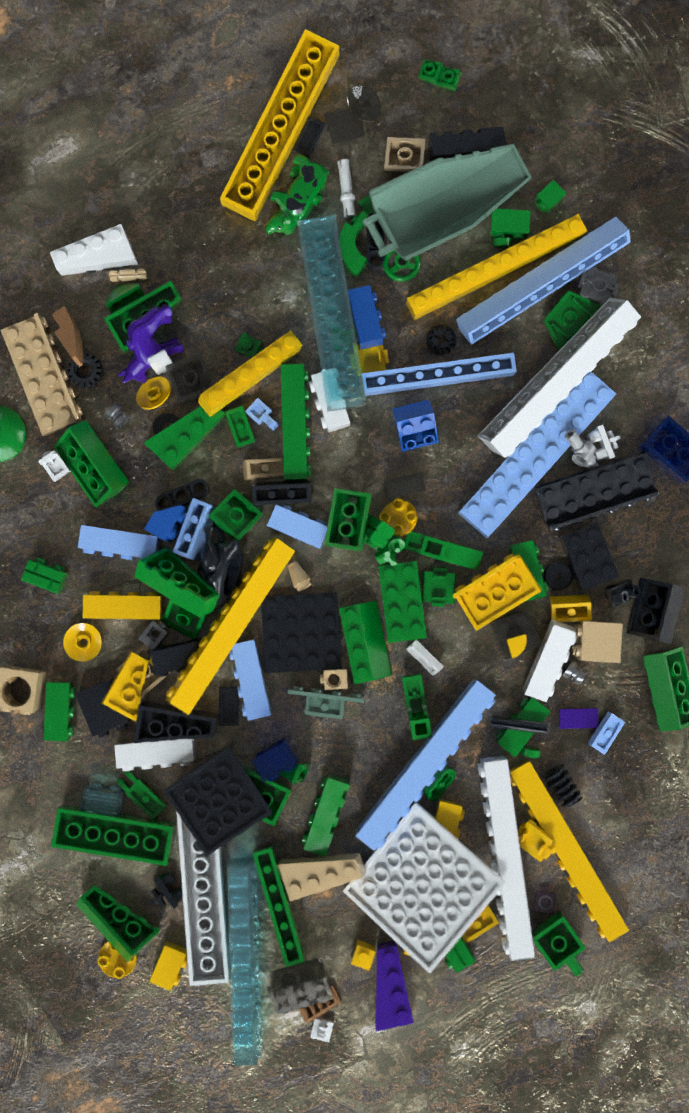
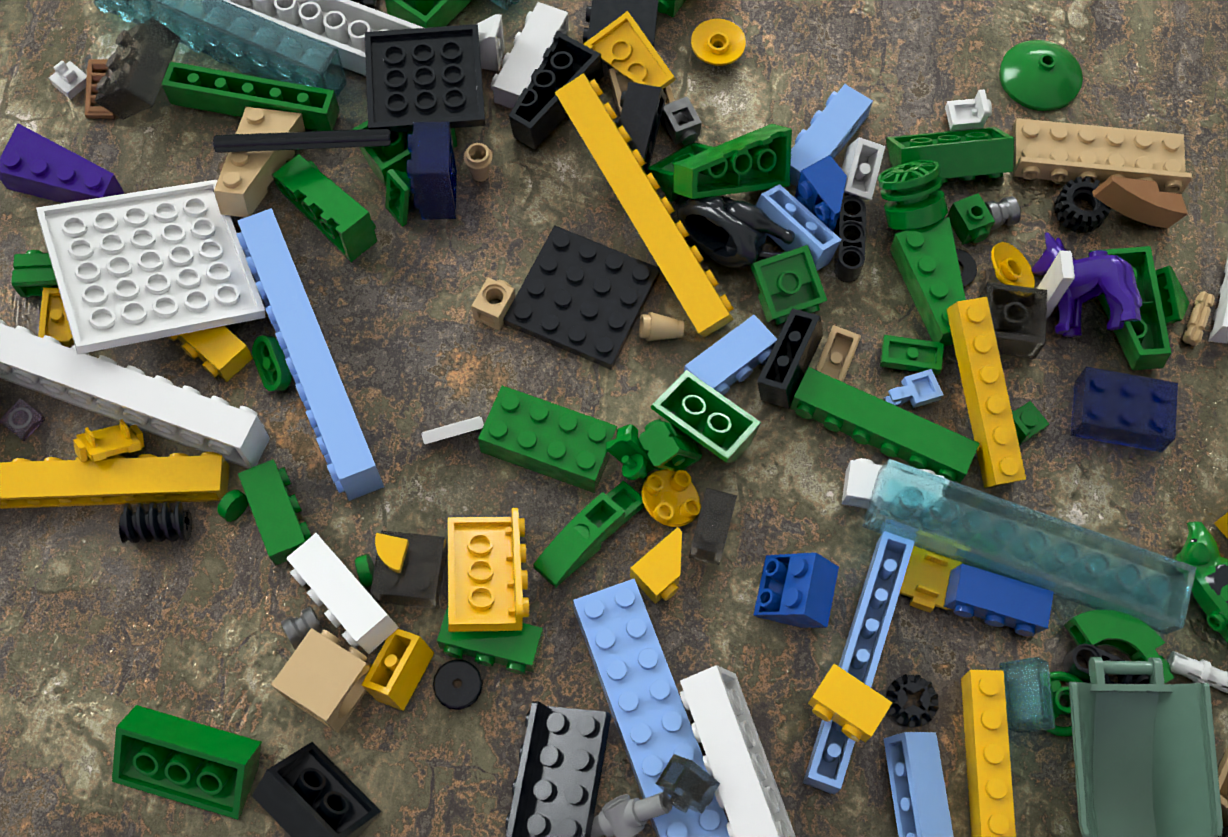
camera: 115 degrees right, 20 degrees down
green brick [21,557,68,594] -> none
yellow brick [83,591,163,619] -> none
green hinge [116,771,167,820] -> none
black tile [219,687,239,726] -> none
light blue brick [229,639,272,720] -> none
sand green bracket [287,686,365,719] -> none
green slope [339,601,392,684] -> none
yellow brick [351,939,376,970] -> none
green arch [402,673,432,740] -> none
green piece [421,568,457,607] -> none
black axle [490,716,548,734] -> none
black brick [558,523,619,591] -> none
dark purple tile [559,708,599,729] -> none
light blue plate [587,711,625,755] -> none
black hips [605,579,640,608] -> none
none -> black axle [213,129,391,153]
none -> green tile [355,553,378,587]
none -> tan cone [464,143,492,182]
none -> white slope [477,14,505,72]
none -> yellow slope [630,527,682,604]
none -> clear smoke brick [655,754,720,814]
none -> yellow brick [808,664,893,743]
none -> white slope [842,137,885,201]
none -> green wheel [878,160,948,230]
none -> green brick [947,193,995,245]
none -> clear light blue brick [999,657,1056,733]
none -> clear blue brick [1070,367,1178,452]

